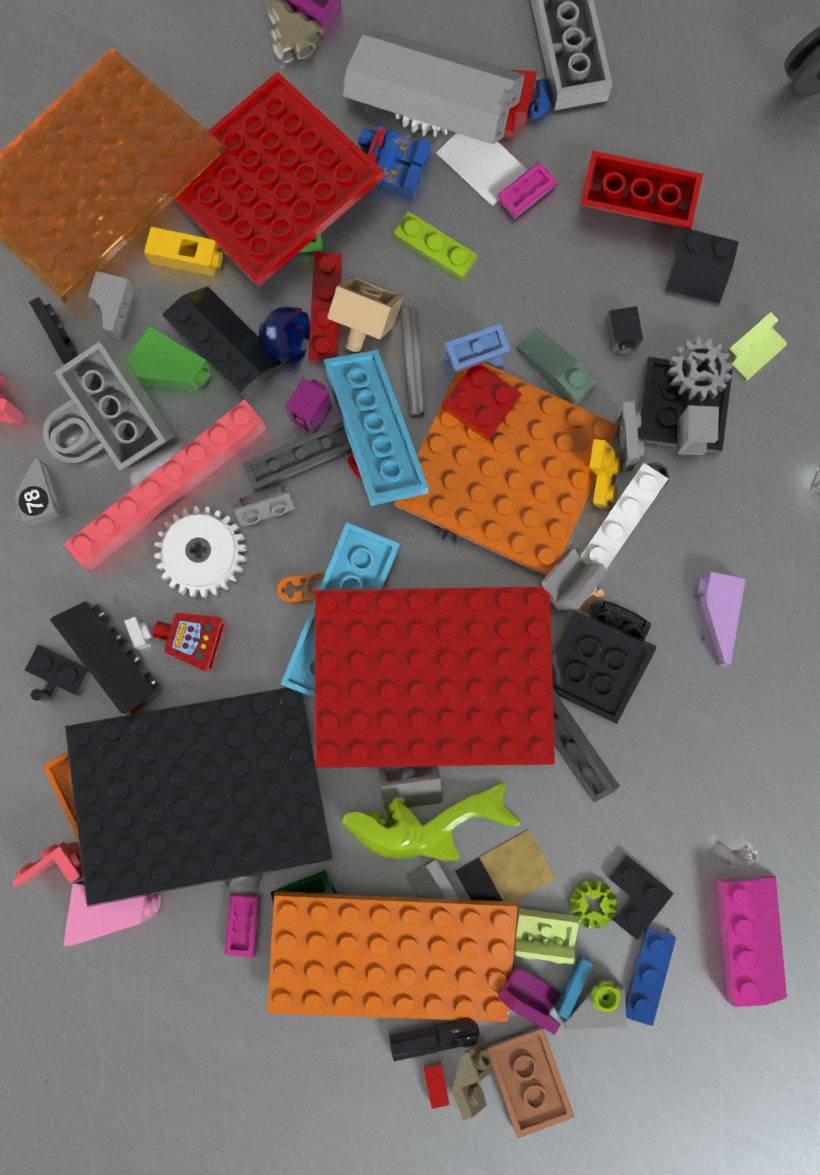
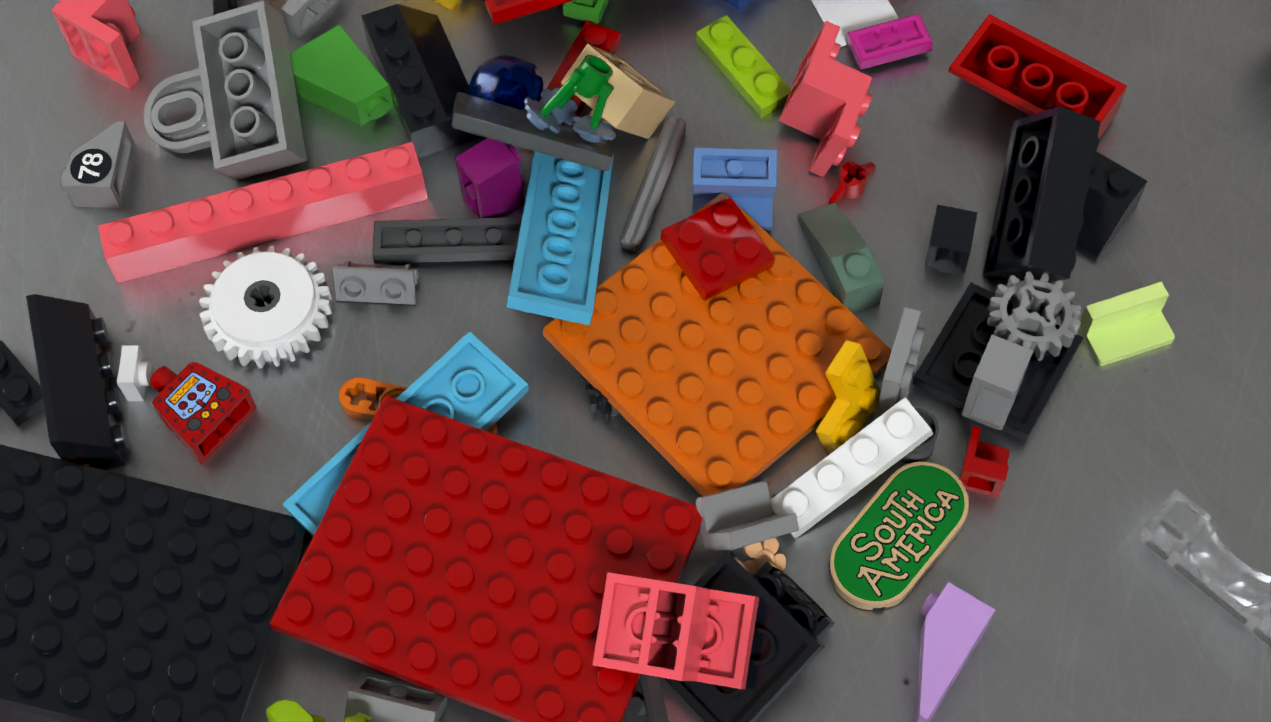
camera: 20 degrees right, 20 degrees down
none -> dark grey tile [451,92,613,172]
none -> plant [524,55,616,143]
none -> coral bracket [592,572,759,689]
none -> coral bracket [778,21,872,177]
none -> red piece [828,161,876,204]
none -> tile [829,461,969,610]
none -> red panel [959,426,1010,498]
none -> black slope [983,106,1101,283]

